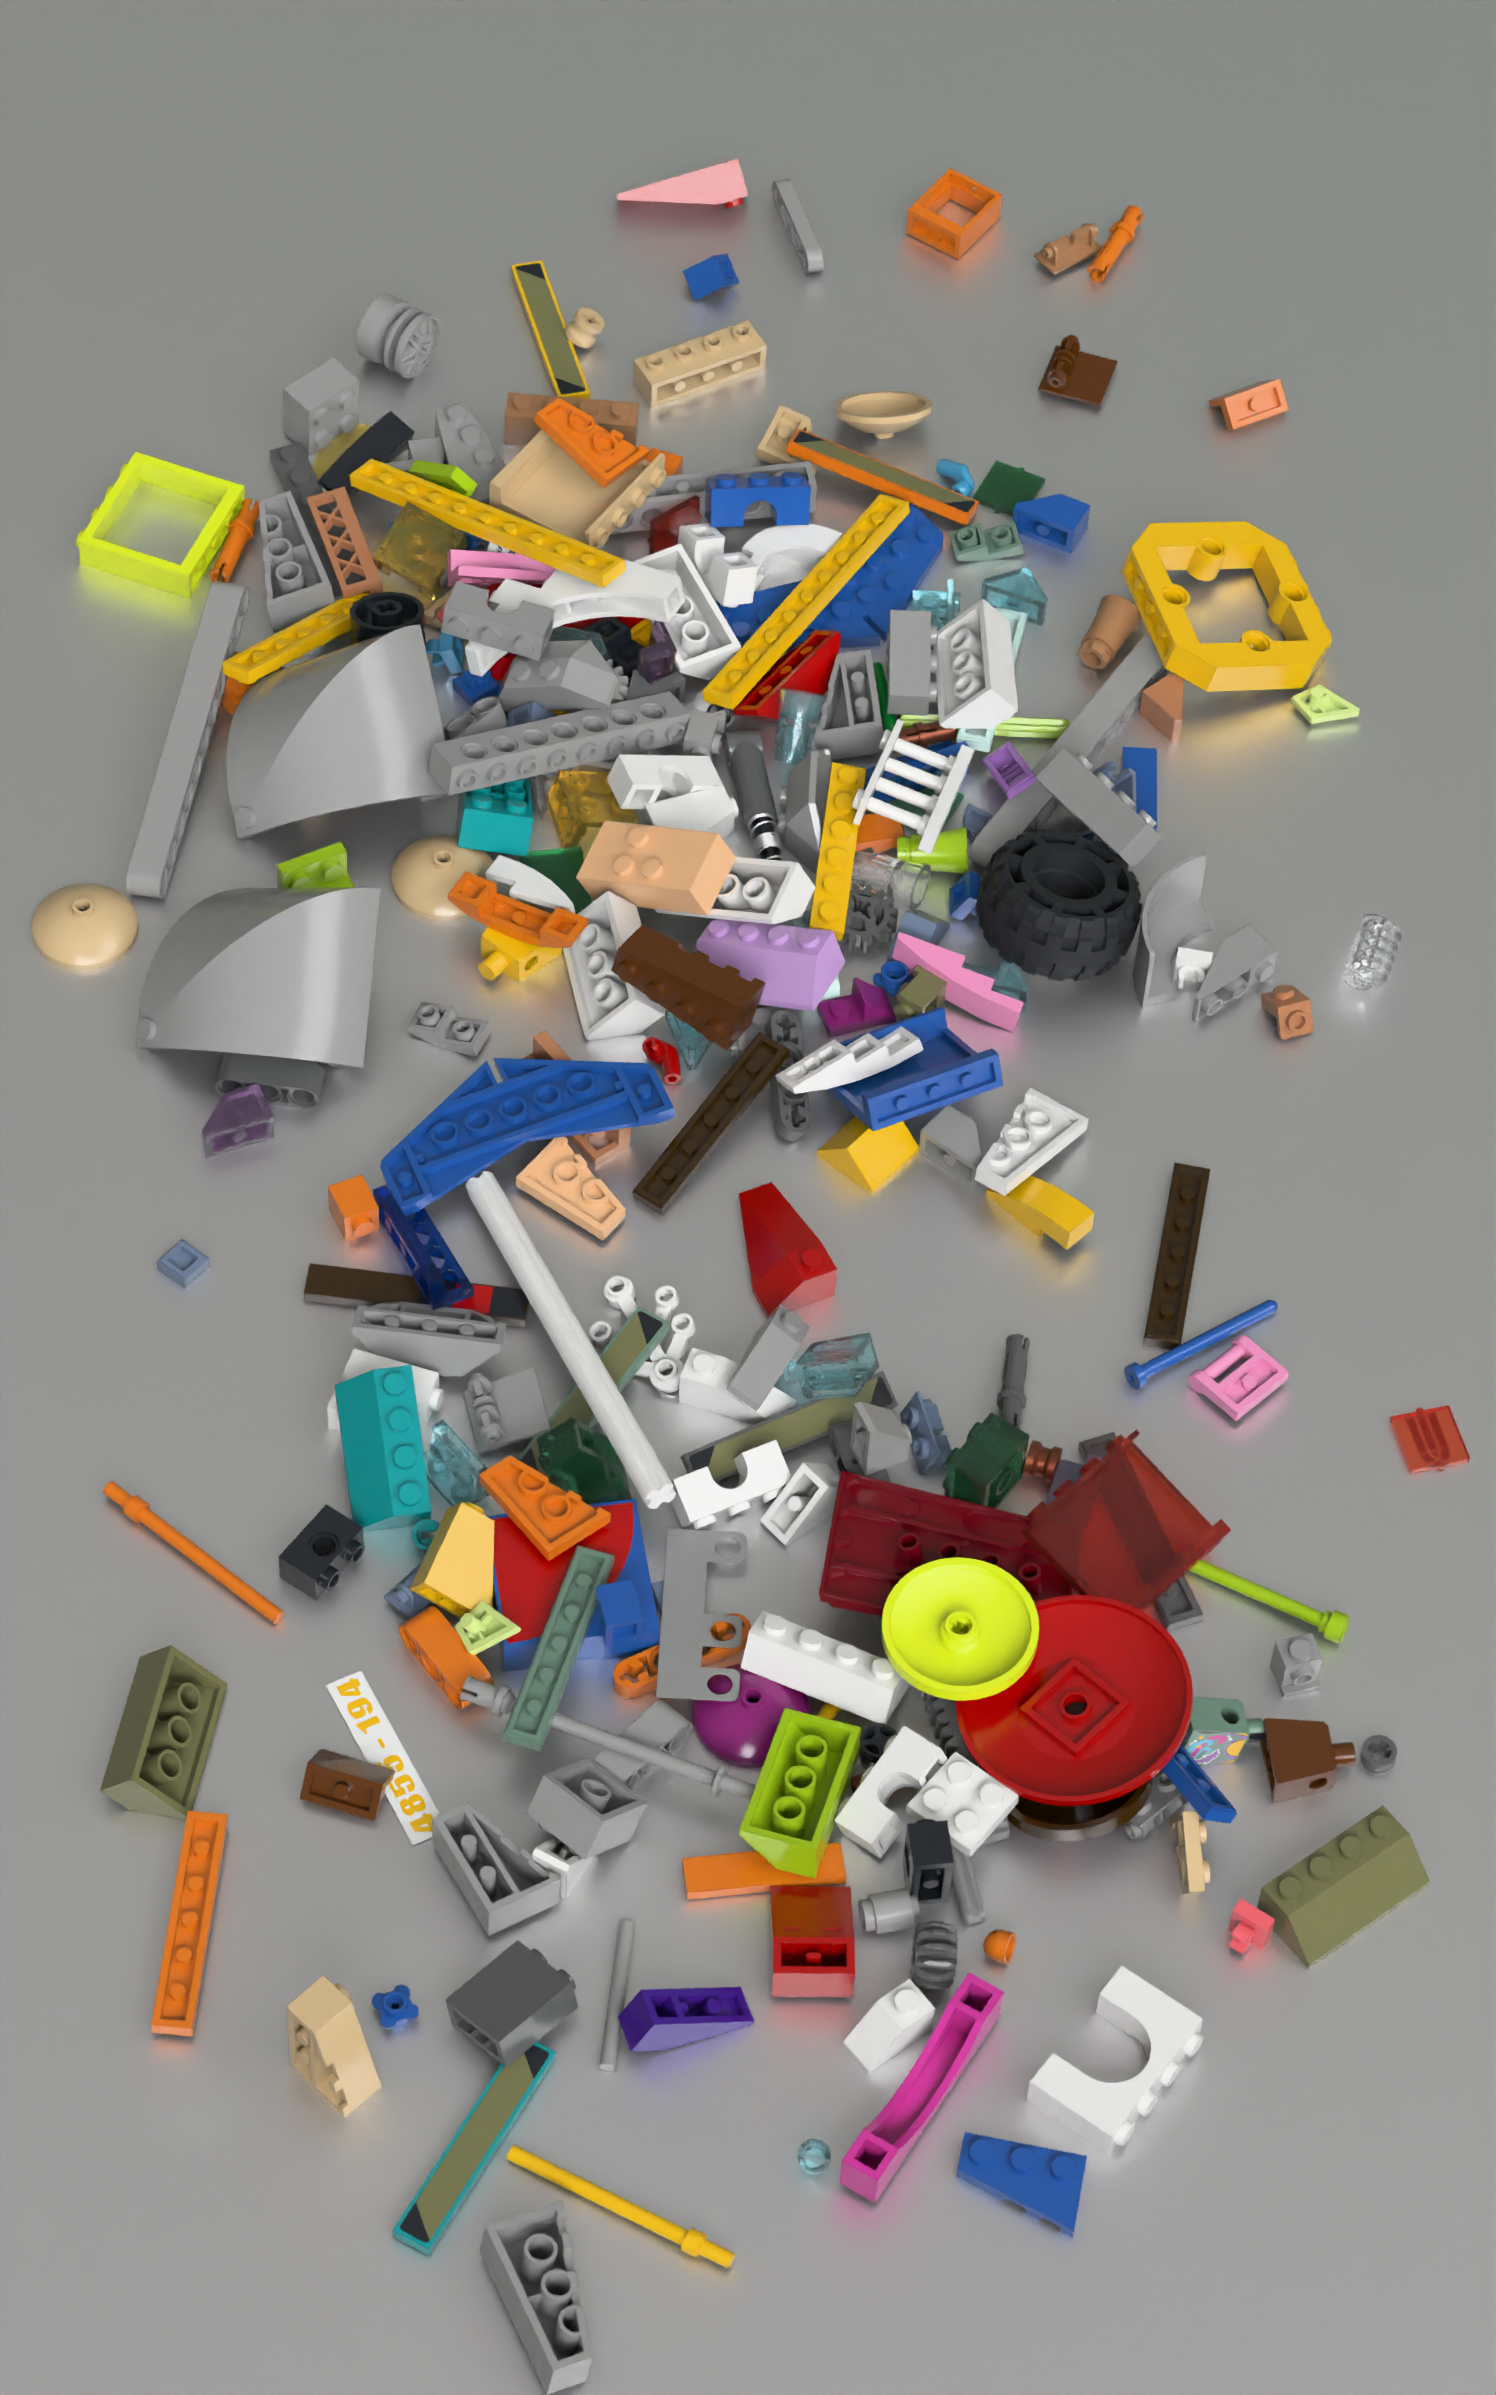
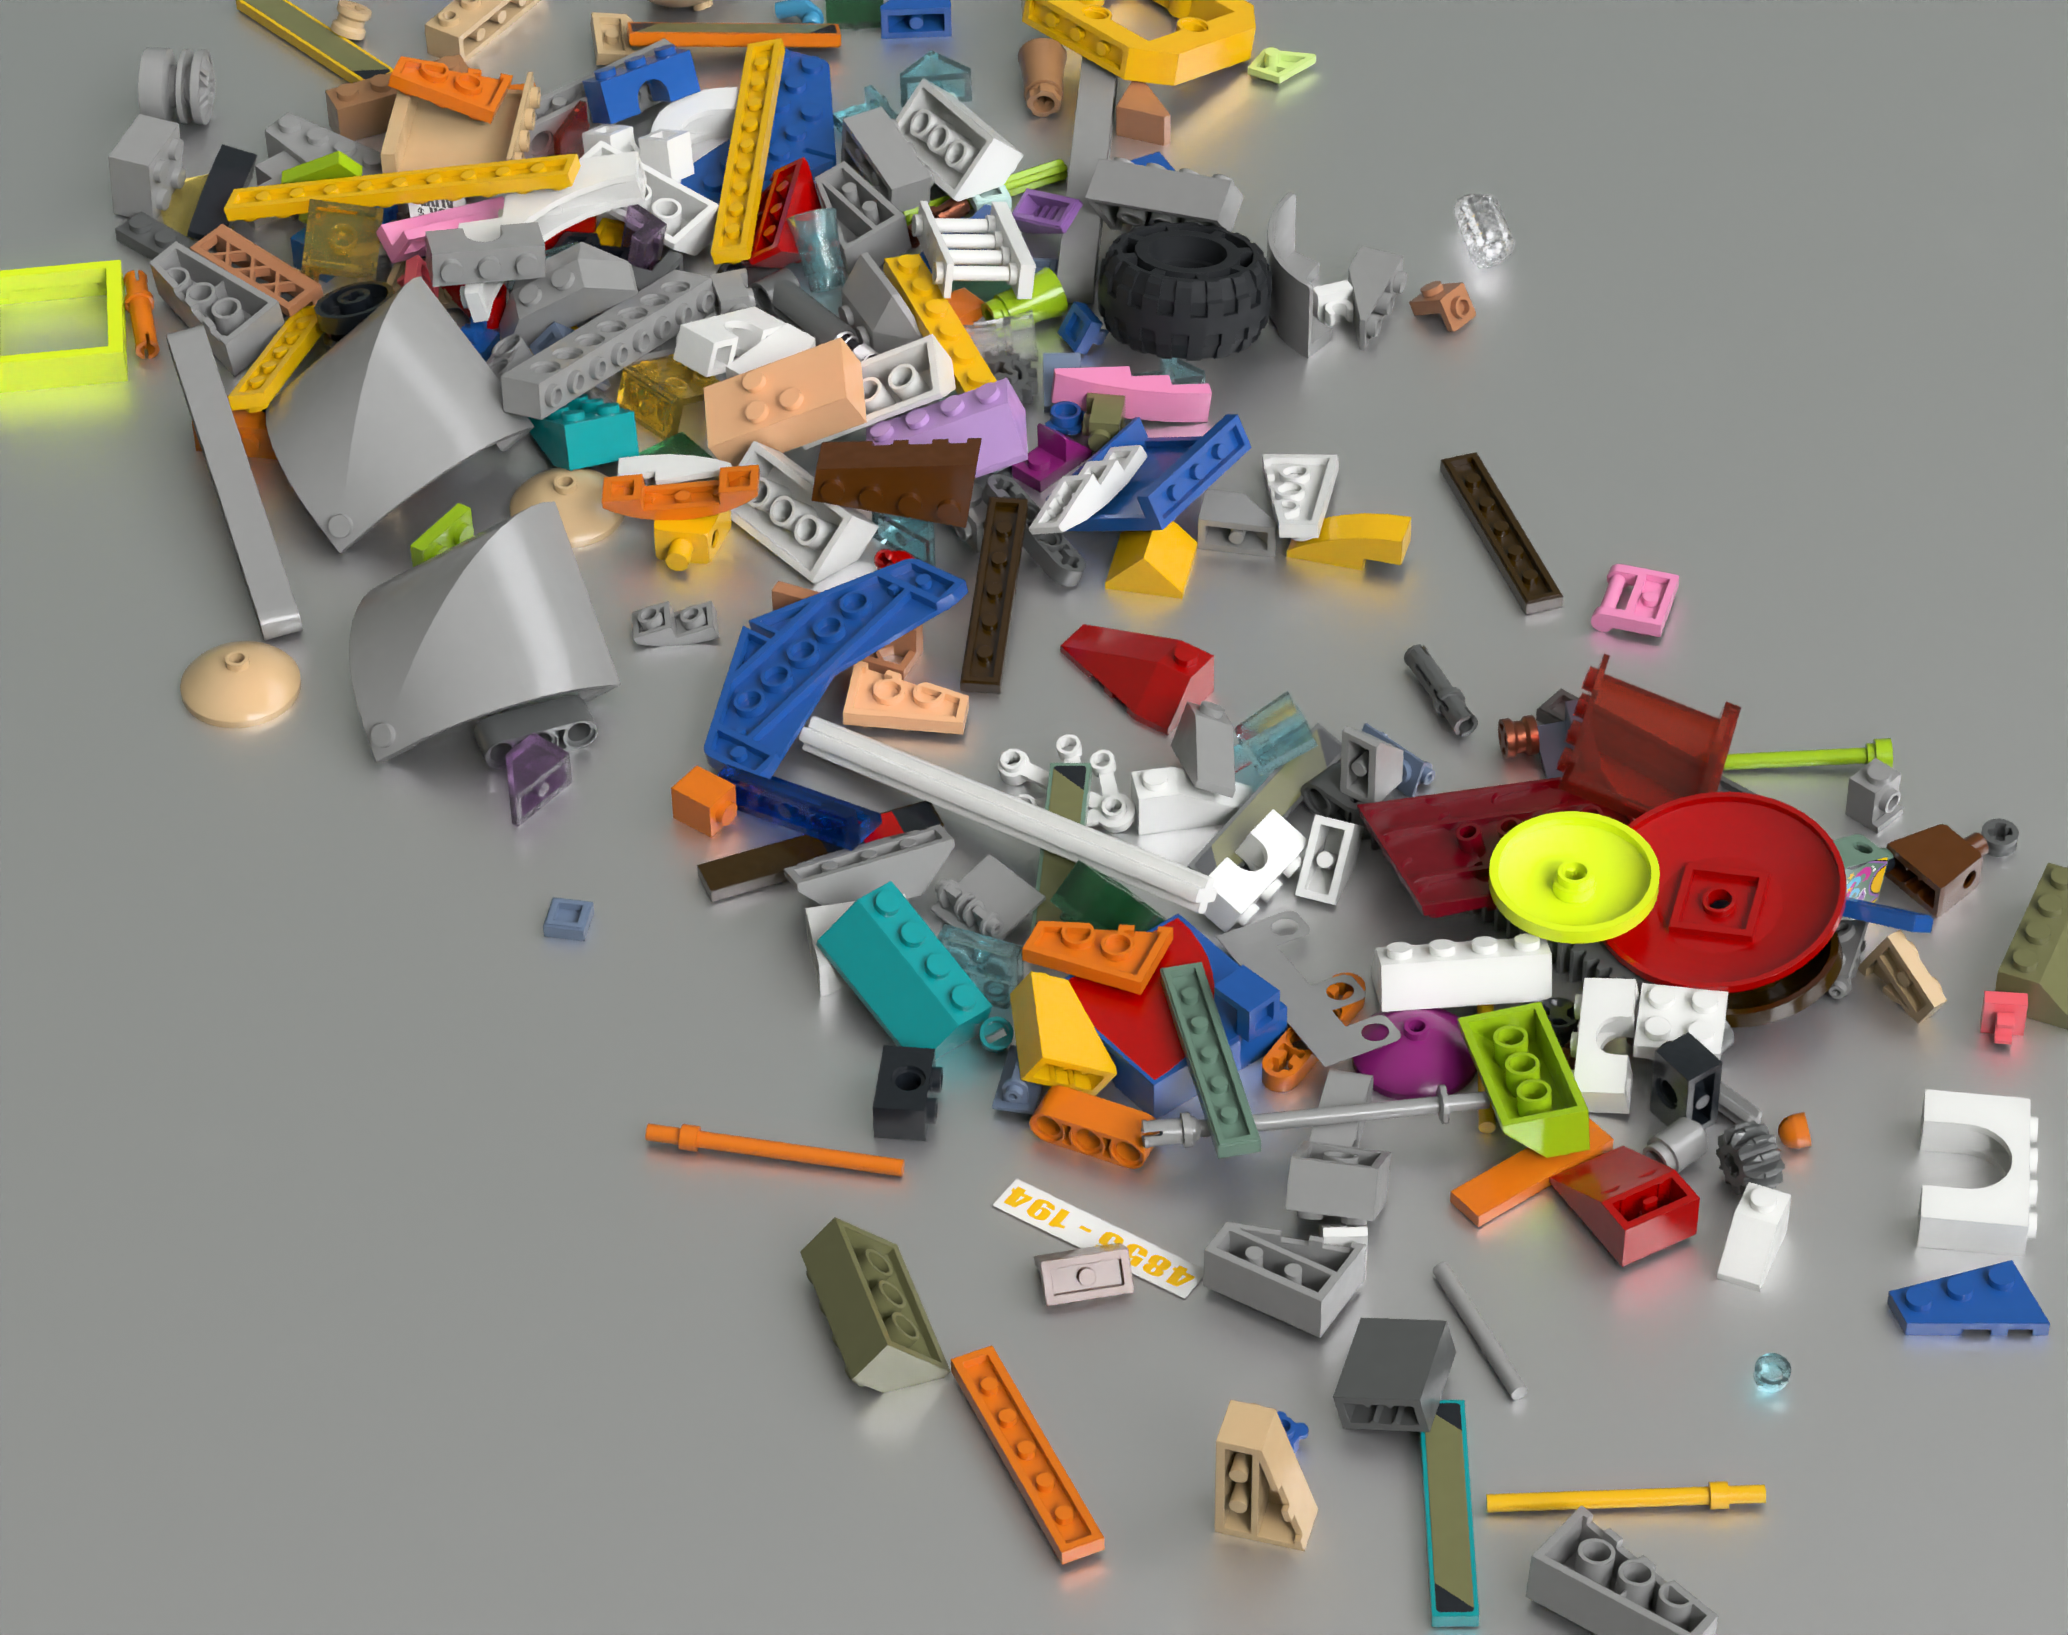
camera: 25 degrees left, 10 degrees down
yellowish green piece [454,1601,521,1655] -> none
dark purple slope [618,1987,754,2052] -> none
dark pink arch [839,1973,1004,2203] -> none
clear green brick [942,1412,1029,1509] -> none
sand green slope [949,521,1024,561] -> none
blue bar [1124,1300,1278,1390] -> none
clear red piece [1390,1405,1470,1474] -> none

